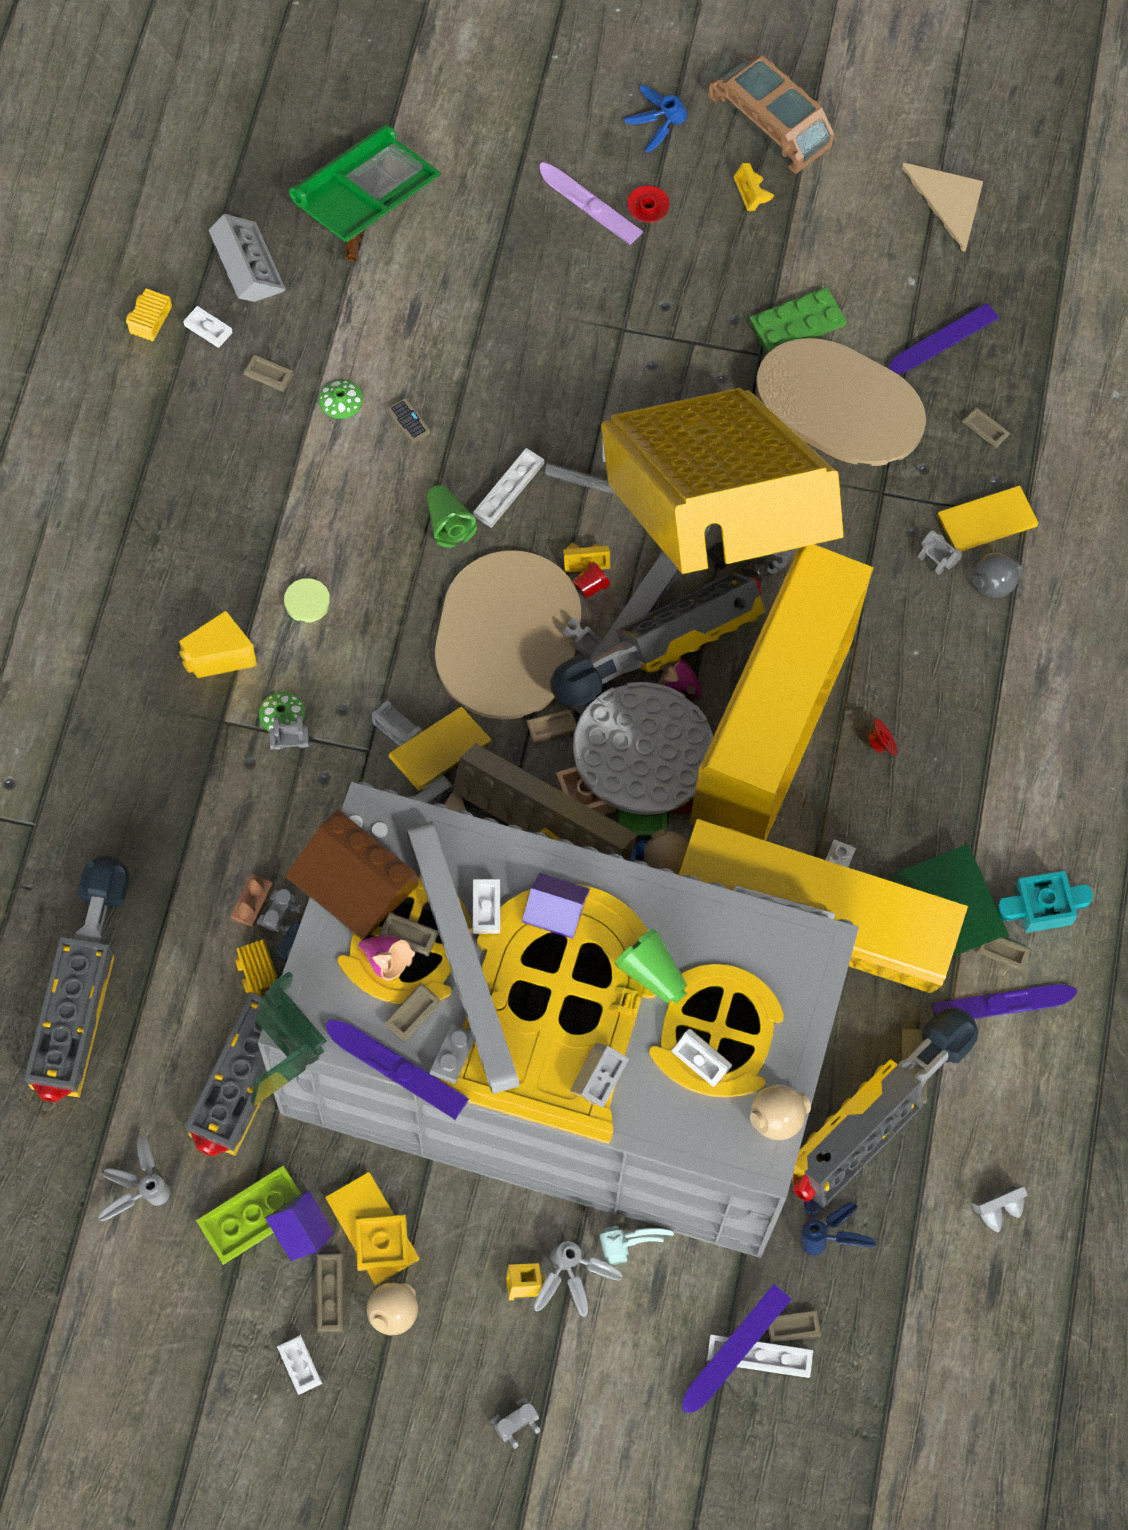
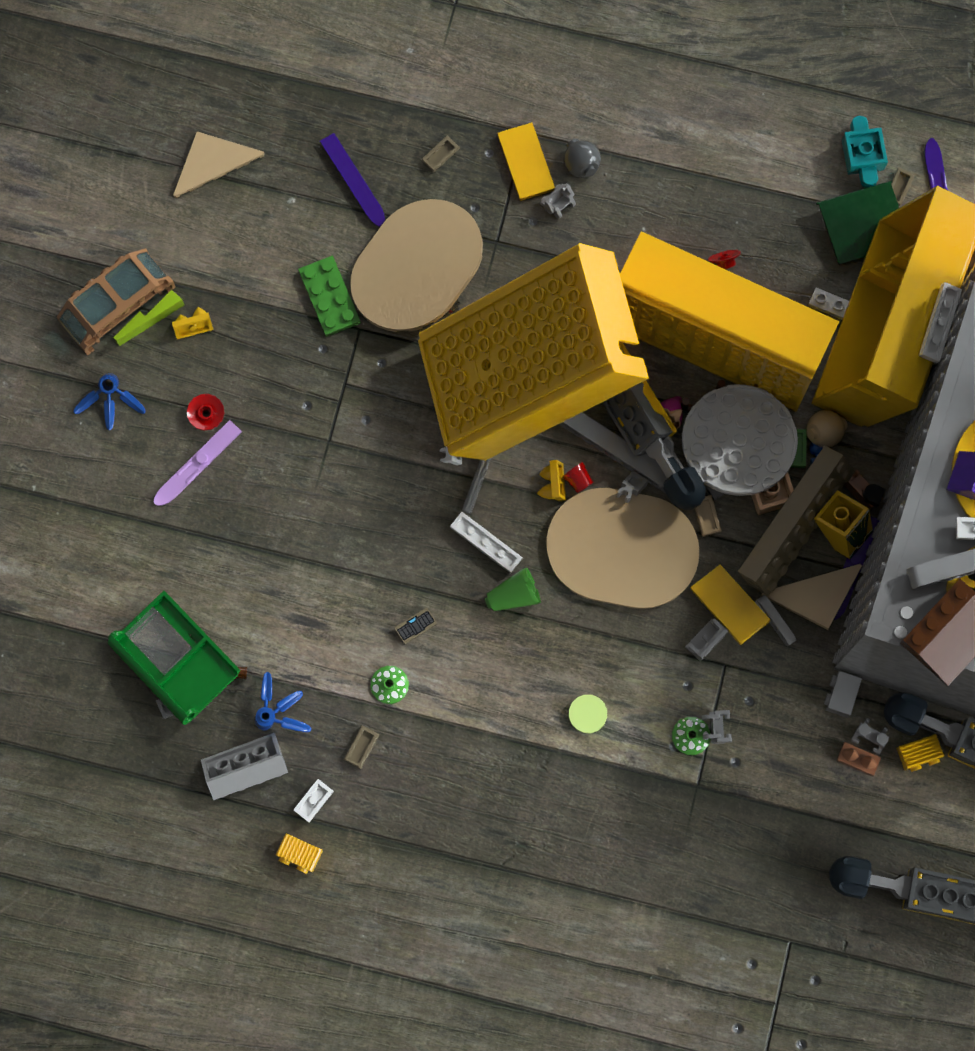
camera: 85 degrees left, 10 degrees up
yellow slope [179,611,257,678] -> none
none -> lime slope [113,290,185,346]
none -> blue plant [255,672,311,732]

